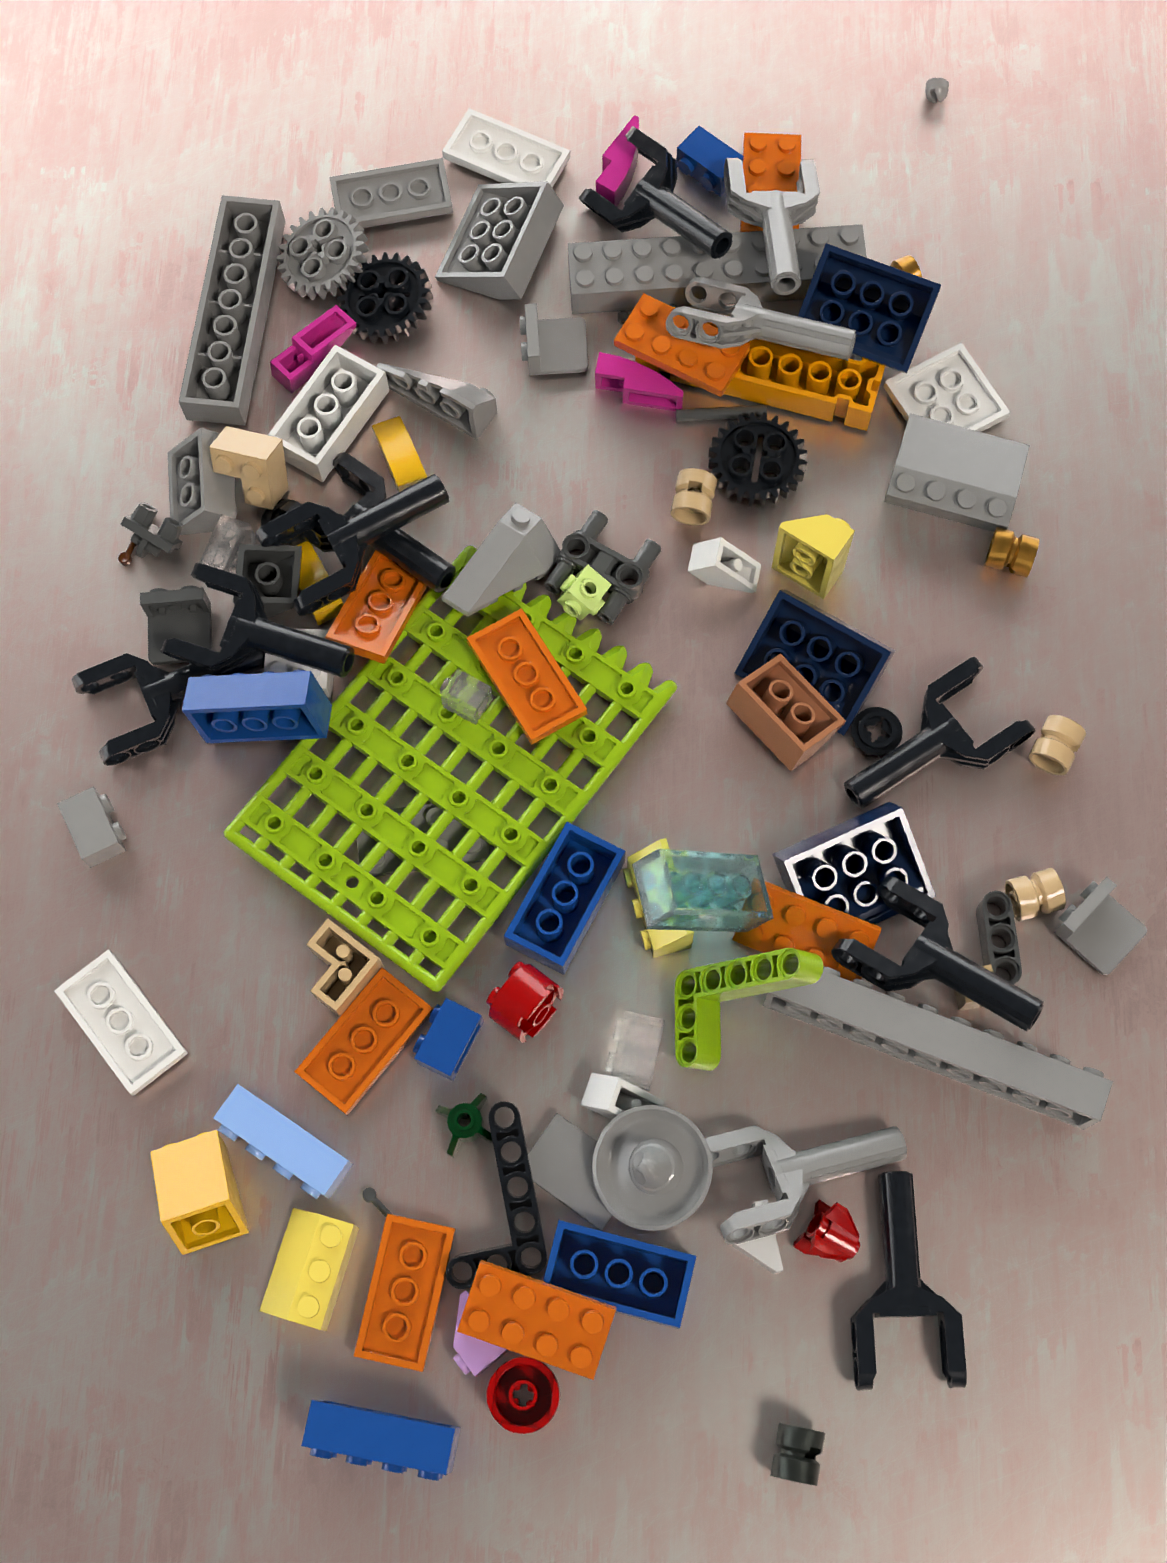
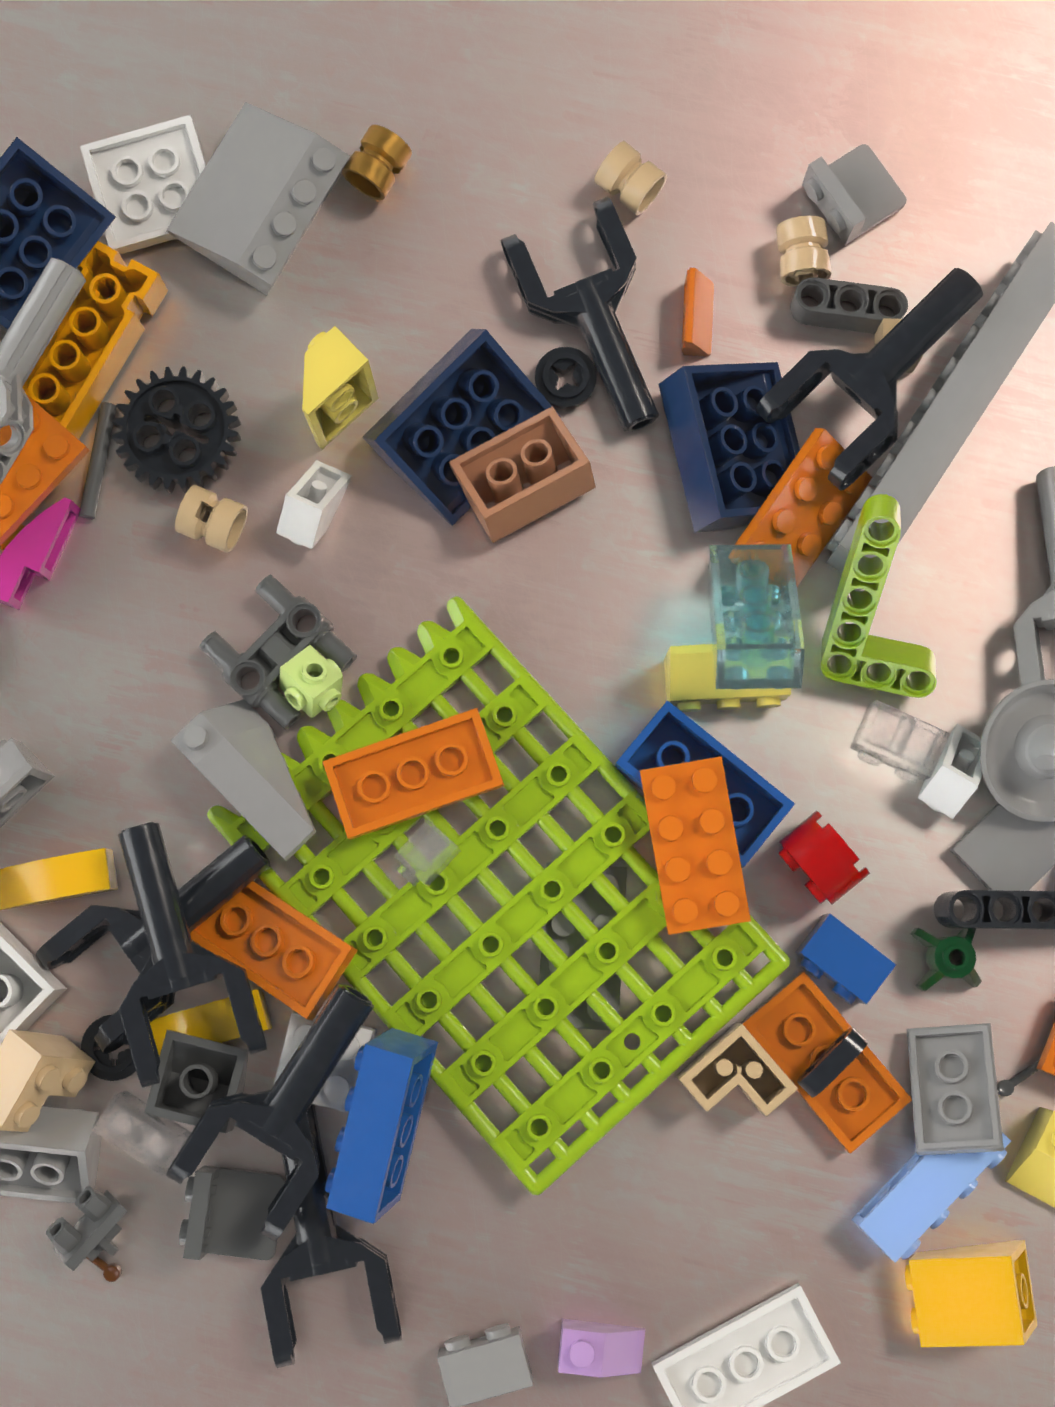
camera: 80 degrees left, 10 degrees up
none -> lavender slope [558,1318,645,1378]
none -> orange plate [640,756,751,935]
none -> orange slope [681,267,714,357]
none -> black beam [797,1027,868,1098]
none -> light grey tile [907,1023,1004,1155]

